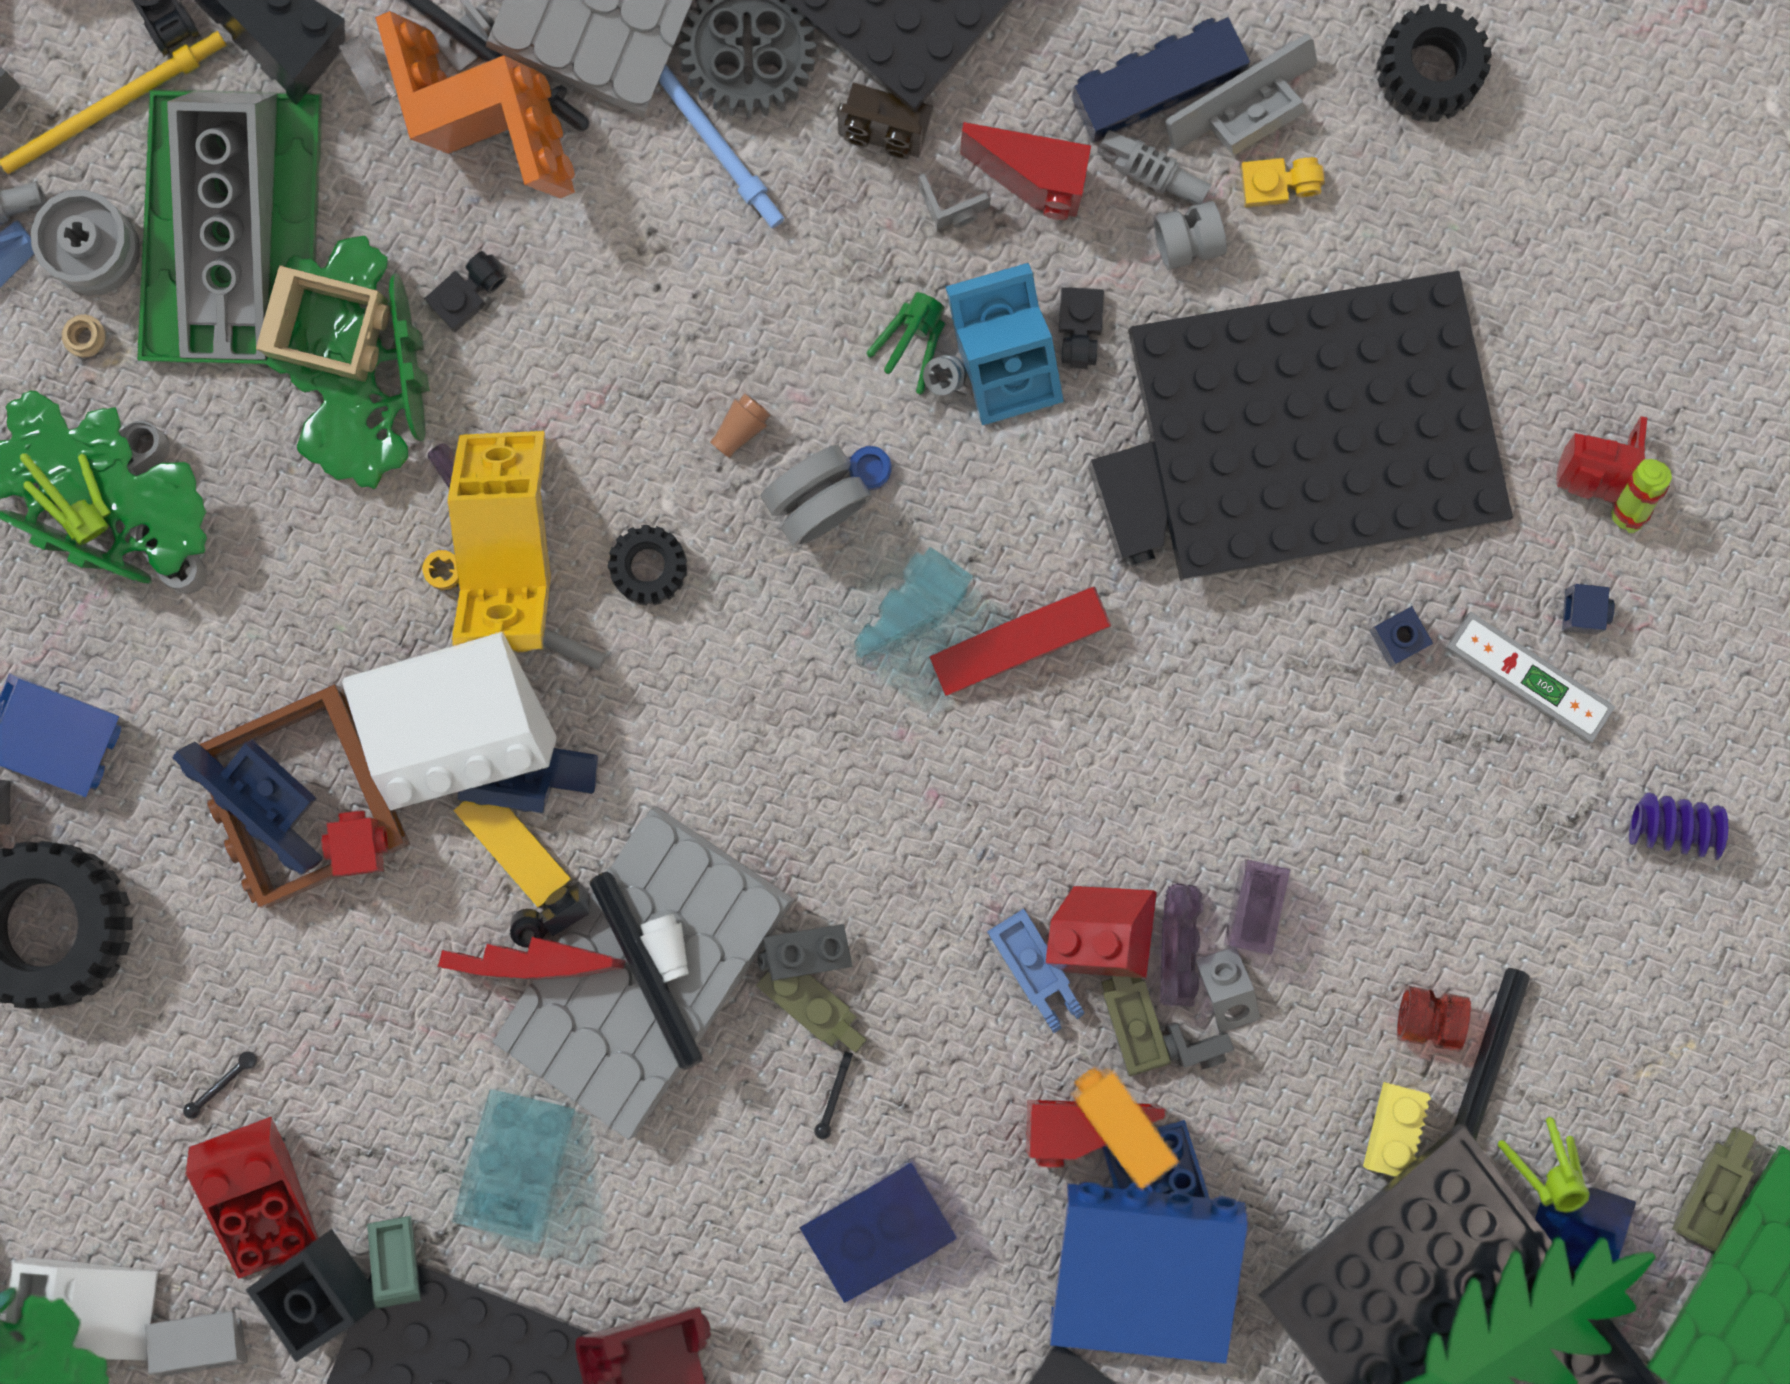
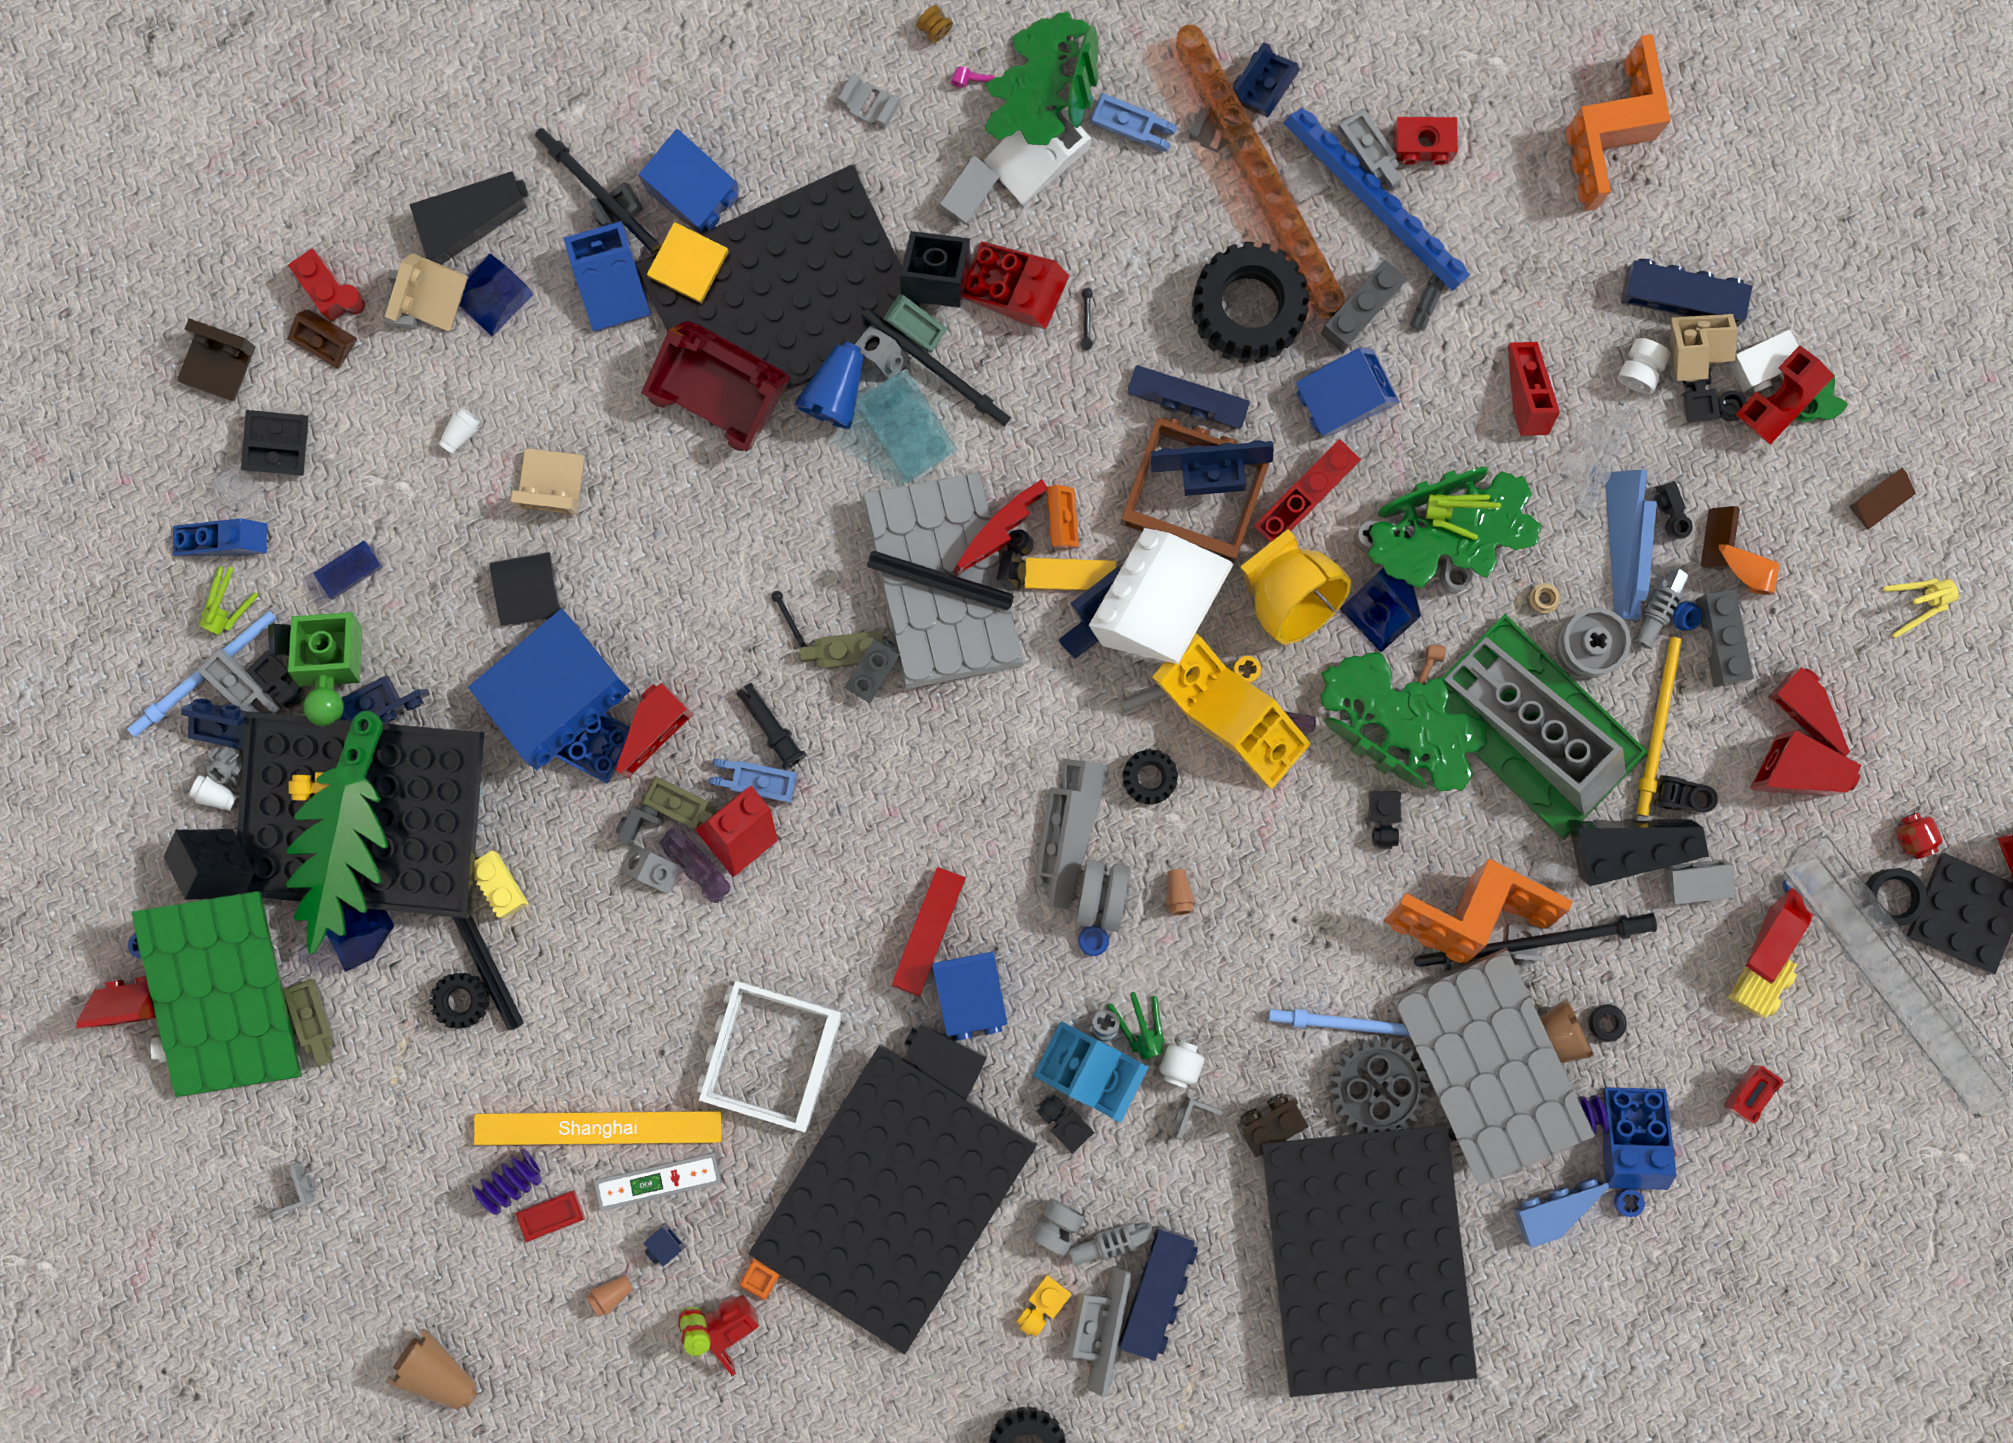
camera: 135 degrees right, 0 degrees up
tan window [256,266,390,382] -> none
red brick [322,811,389,877] -> none
white cone [640,914,689,982] -> none
clear blue slope [799,1159,957,1303] -> none
clear light blue slope [853,547,973,667] -> none
red slope [960,122,1091,220] -> none
light orange window [1071,1067,1178,1189] -> none
clear purple brick [1223,859,1290,955] -> none
dark blue plate [1369,606,1433,667] -> none
clear red wheel [1397,986,1471,1052] -> none
lime plant [1498,1117,1590,1212] -> none
none -> black tyre [429,973,490,1029]
none -> yellow tile [474,1111,722,1145]
none -> red tile [515,1190,586,1242]
none -> nougat cone [586,1274,634,1317]
none -> white window [696,980,843,1133]
none -> black pin [736,683,807,770]
none -> orange tile [739,1258,780,1301]
none -> blue cone [794,341,864,430]
none -> light grey bracket [855,326,909,382]
none -> black bar [860,307,1012,427]
none -> blue slope [932,951,1008,1041]
none -> light grey wedge [1035,759,1108,909]
none -> orange plate [1047,485,1079,549]
none -> dark blue bracket [1127,365,1250,429]
none -> white head [1159,1041,1204,1089]
none -> yellow plate [1240,529,1351,645]
none -> red slope [1254,438,1361,543]
none -> clear blue slope [1340,567,1421,652]
none -> nougat hand [1417,644,1446,685]

